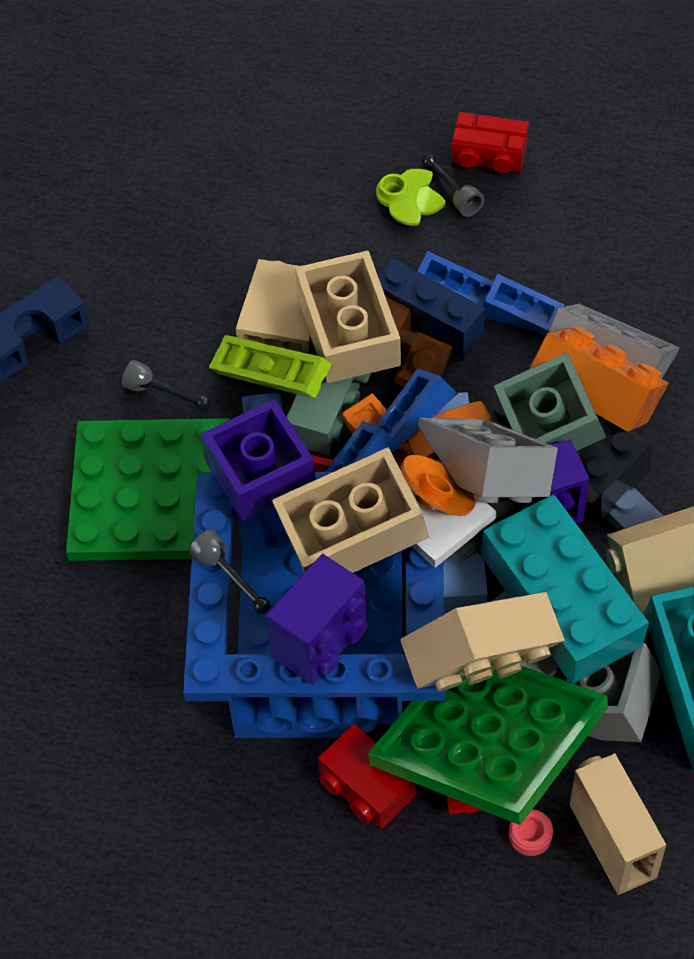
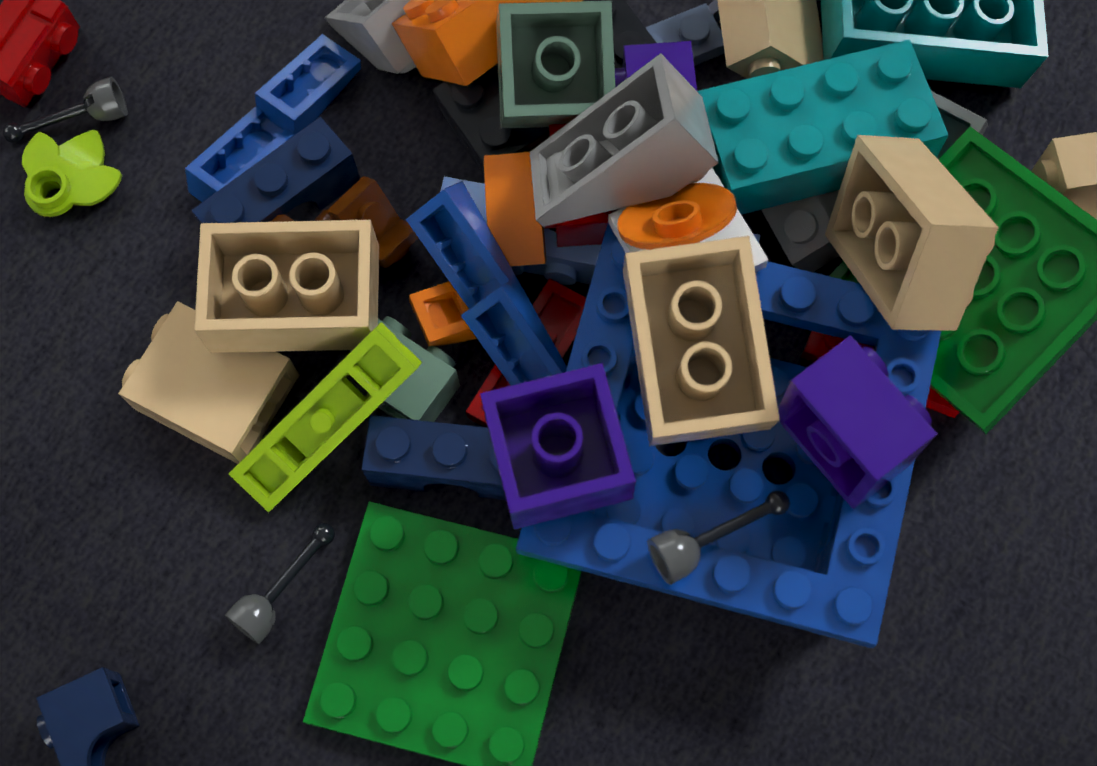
camera: 75 degrees left, 15 degrees up
red brick [318,724,416,830] -> none

